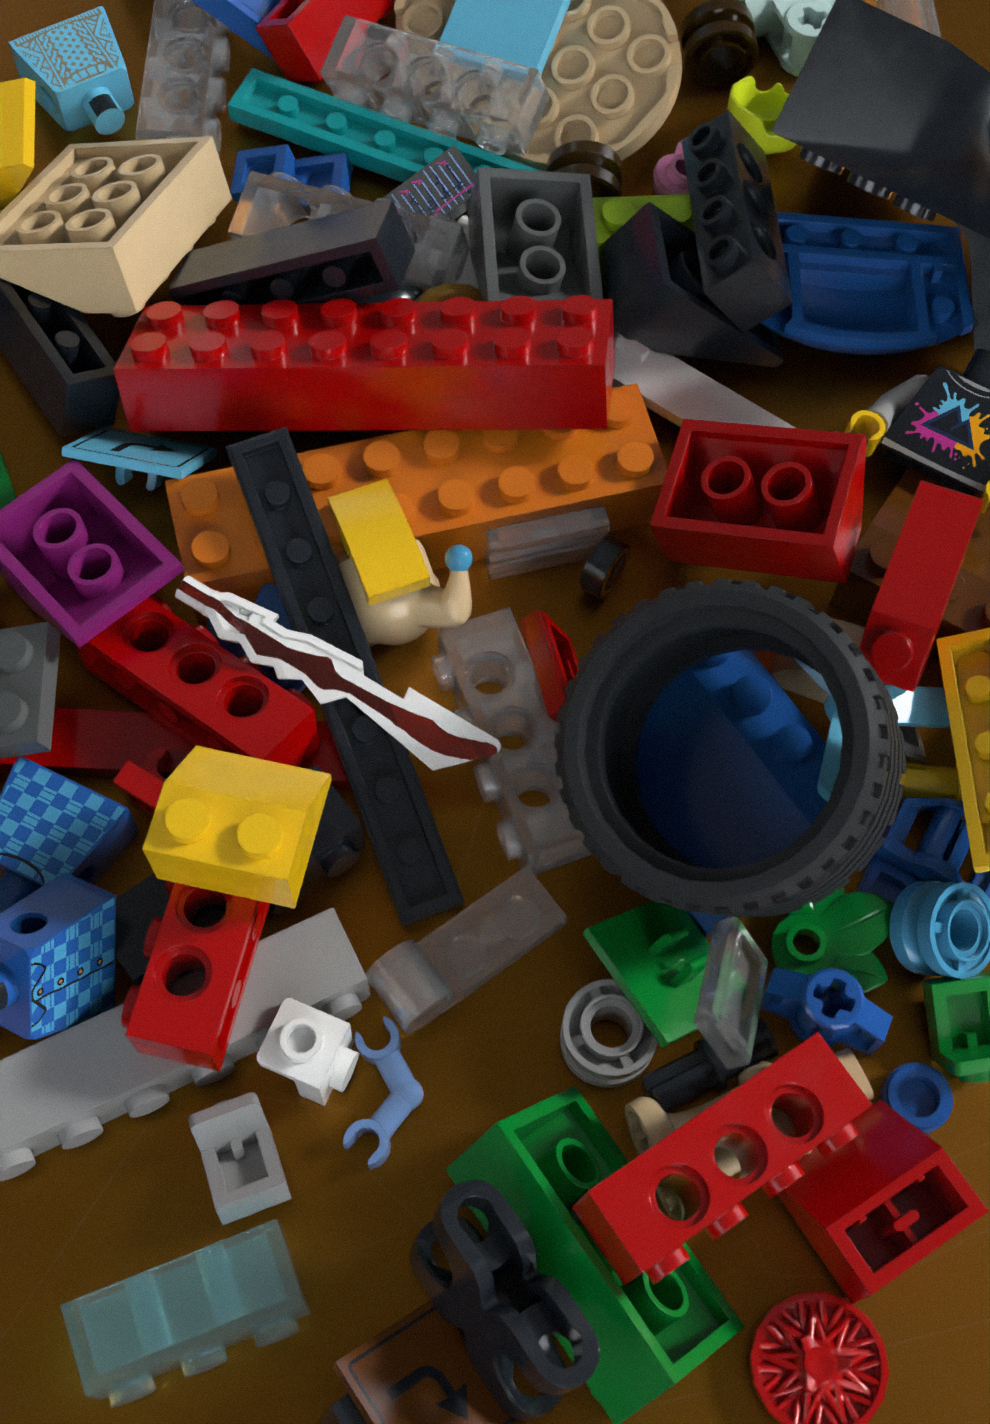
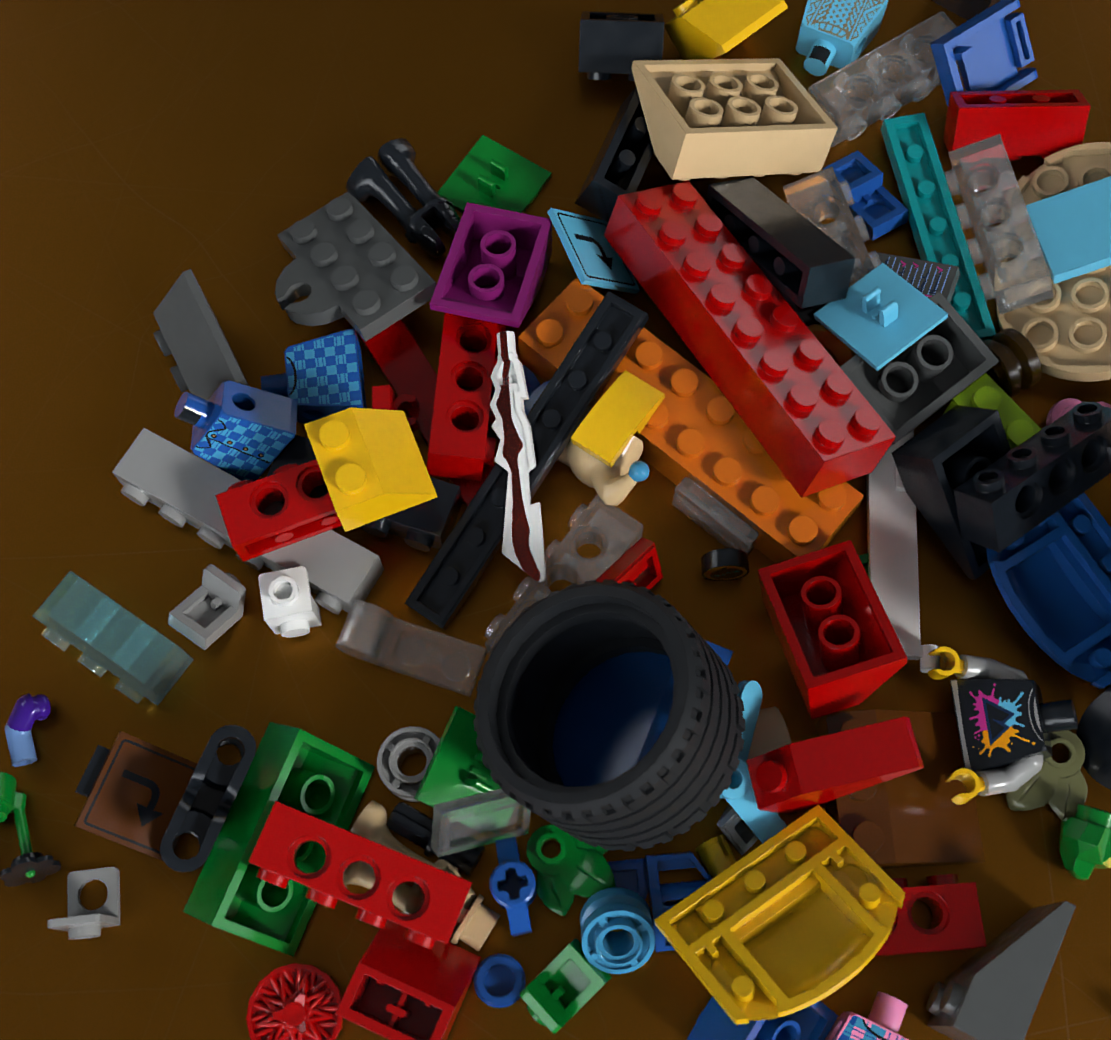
camera: 60 degrees right, 5 degrees up
medium blue arm [343,1016,424,1170] -> none
none -> medium azure piece [814,263,948,371]

